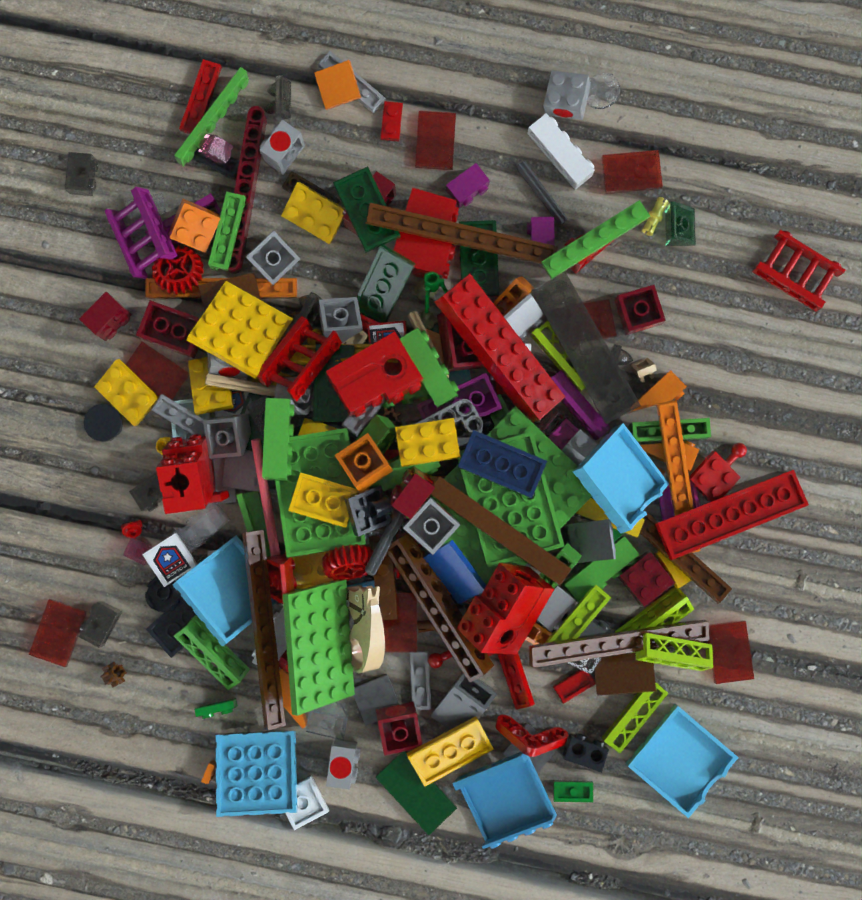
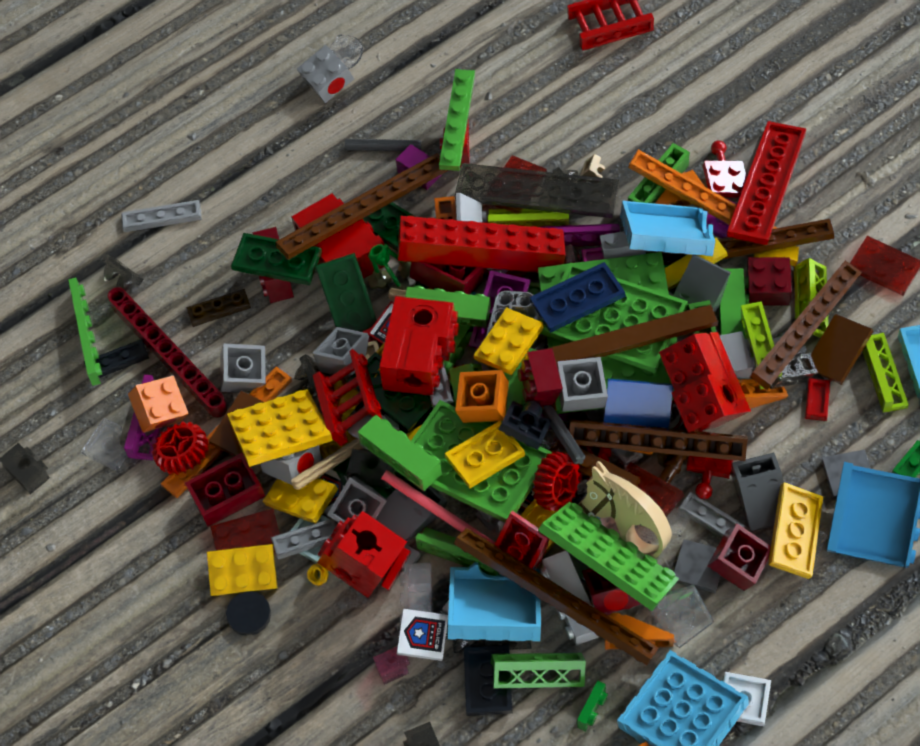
camera: 45 degrees left, 25 degrees down
dark red brick [79,292,132,341] -> none
magenta fence [105,187,178,279] -> none
red plate [121,520,142,538] -> none
clear smoke brick [129,473,163,512] -> none
black tile [145,576,183,613] -> none
red plate [179,59,222,134] -> none
clear pink brick [198,134,233,163] -> none
bright green fence [208,191,246,271] -> none
light grey brick [260,120,305,175] -> none
yellow plate [281,182,345,244] -> none
orange tile [314,60,361,110] -> none
light grey brick [326,739,361,790] -> none
dark green tile [375,751,457,836] -> none
red plate [381,101,403,142] -> none
clear red plate [415,111,456,170] -> none
magenta brick [446,163,490,208] -> none
red beam [495,715,569,757] -> none
red plate [498,653,535,709] -> none
white brick [527,113,595,190] -> none
black brick [562,733,609,773] -> none
clear red plate [602,150,663,194] -> none
dark red brick [614,285,666,336] -> none
orange slope [626,370,687,414] -> none
lime fence [636,633,713,671] -> none
light yellow pin [642,197,669,236] -> none
clear green slope [665,201,696,246] -> none

